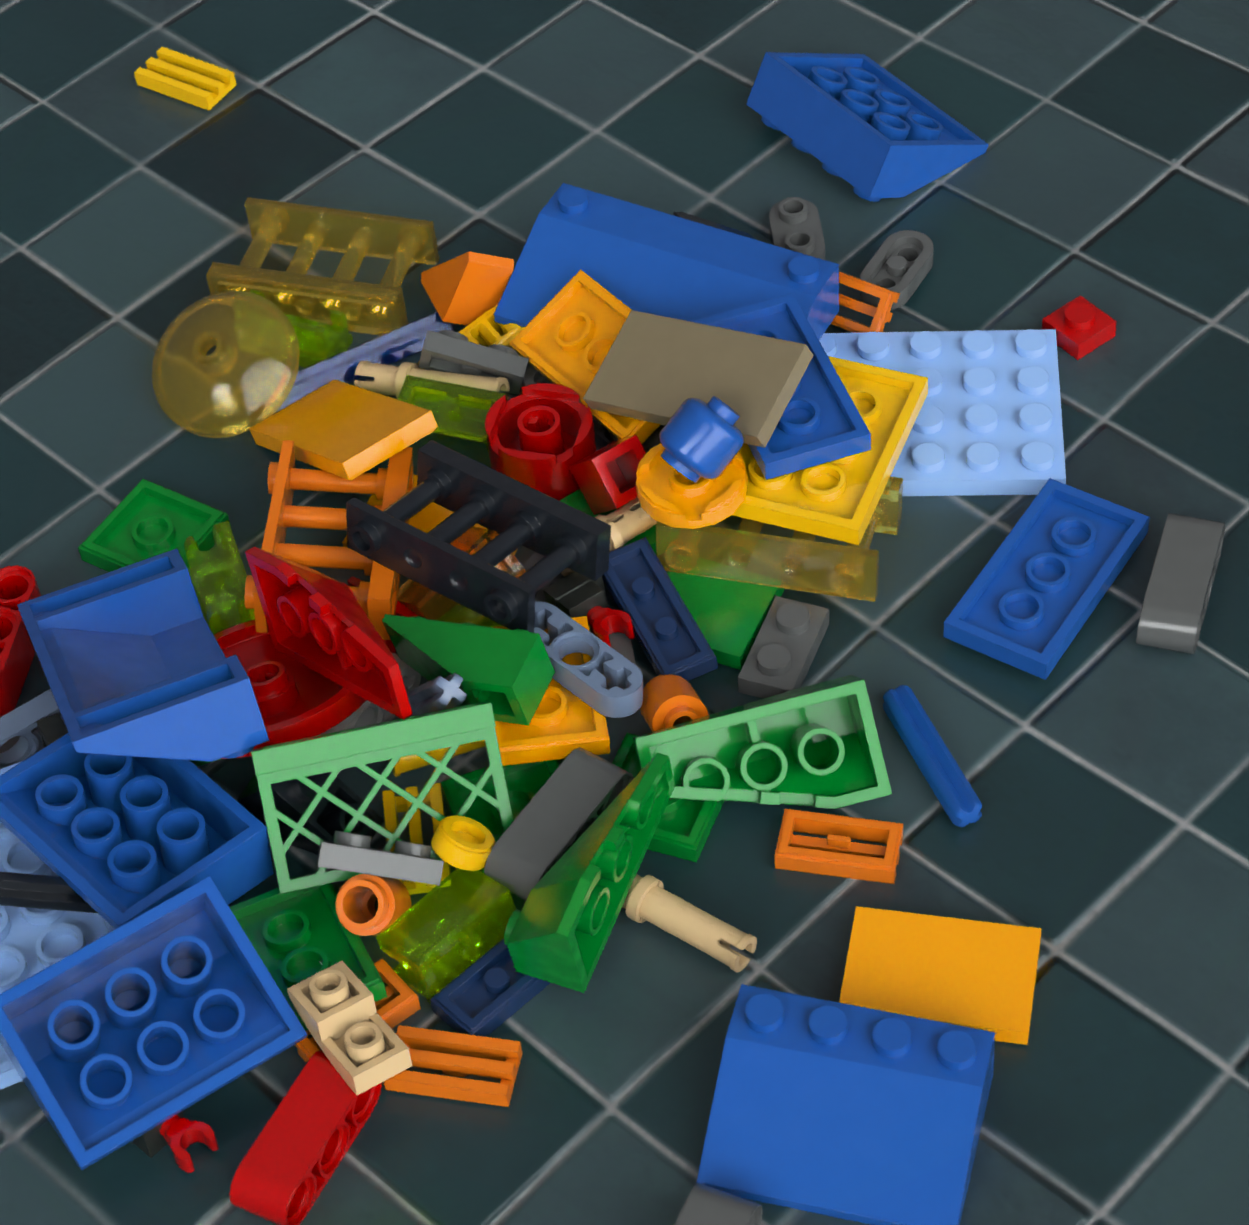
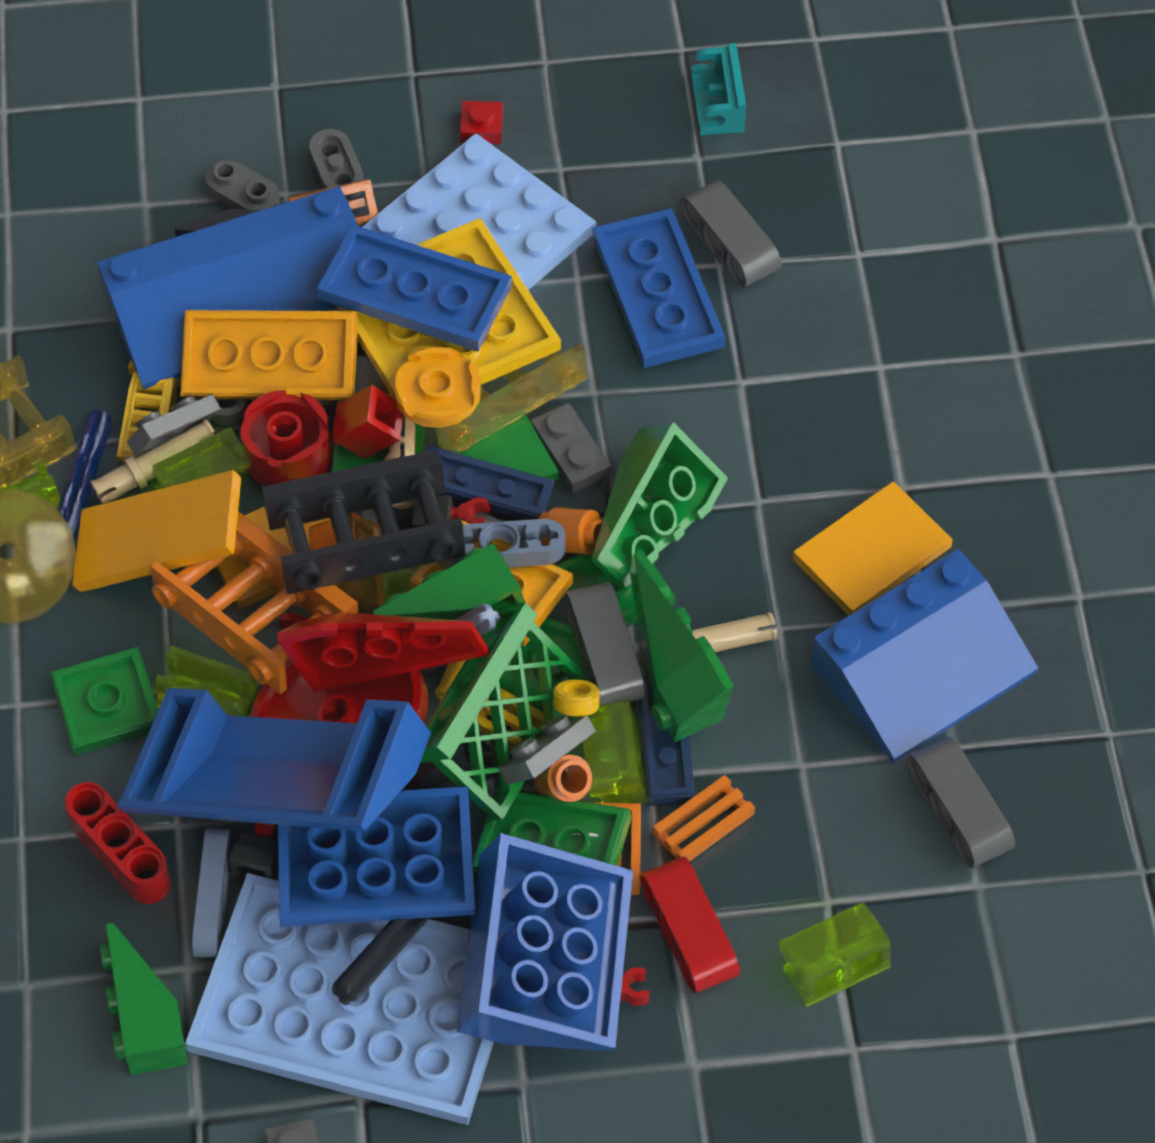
camera: 55 degrees left, 10 degrees up
tan slope [287,961,412,1095] -> none
orange slope [421,251,514,326] -> none
dark tan tile [583,310,814,448] -> none
blue head [660,396,744,483] -> none
blue slope [746,52,989,202] -> none
orange tile [774,808,903,884] -> none
blue axle [883,685,982,828] -> none

